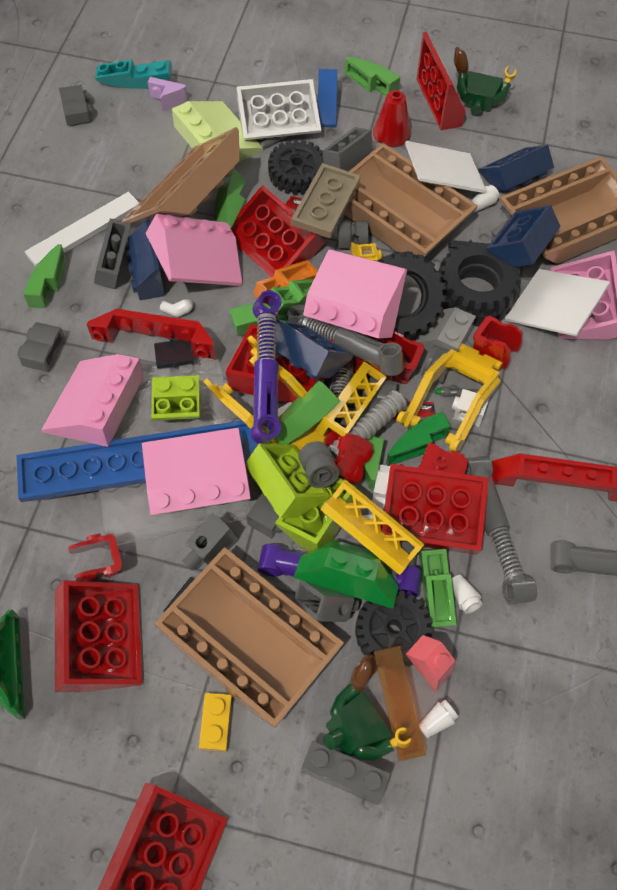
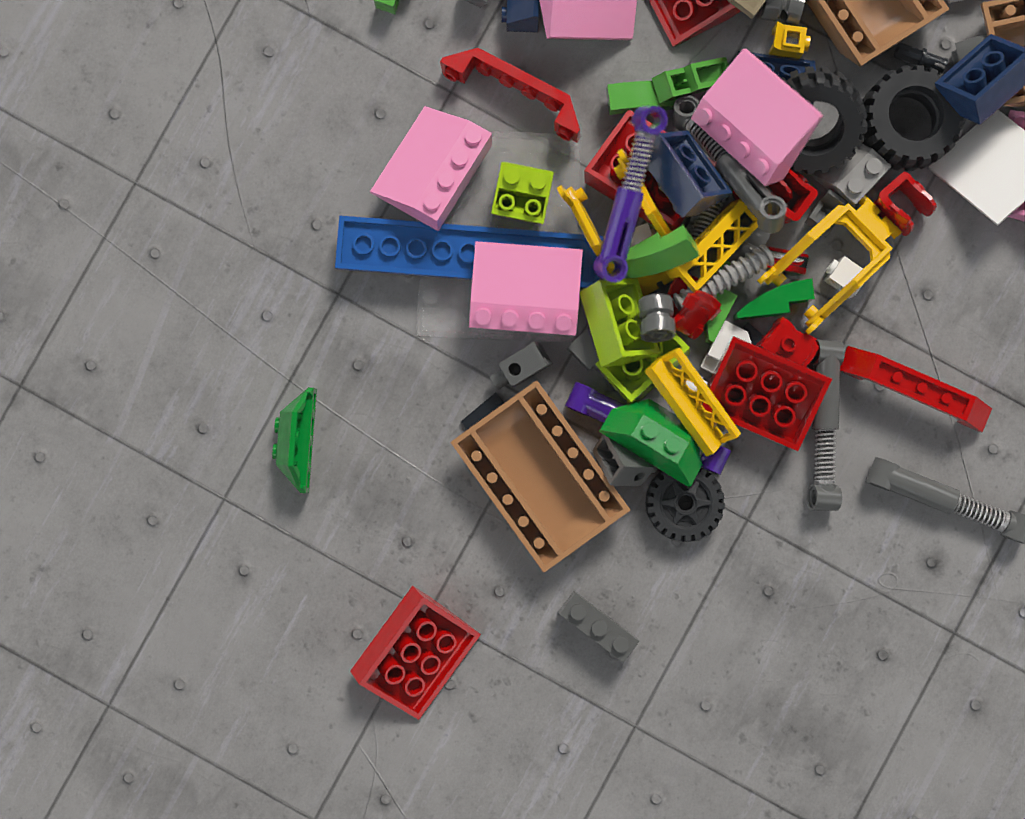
camera: 15 degrees right, 25 degrees up
dark grey brick [18,322,64,372] -> none
red slope [55,580,142,692] -> none
red piece [68,534,122,582] -> none
black piece [154,339,194,369] -> none
white arm [160,299,193,317] -> none
yellow plate [199,693,232,752] -> none
orange slope [253,260,318,299] -> none
dark green torso [323,654,411,761] -> none
clear orange plate [373,646,426,762] -> none
coral slope [406,635,455,691] -> none
white cone [417,700,458,739] -> none
bright green slope [418,549,456,627] -> none
dark grey piece [434,387,480,397] -> none
white cone [452,574,483,614] -> none

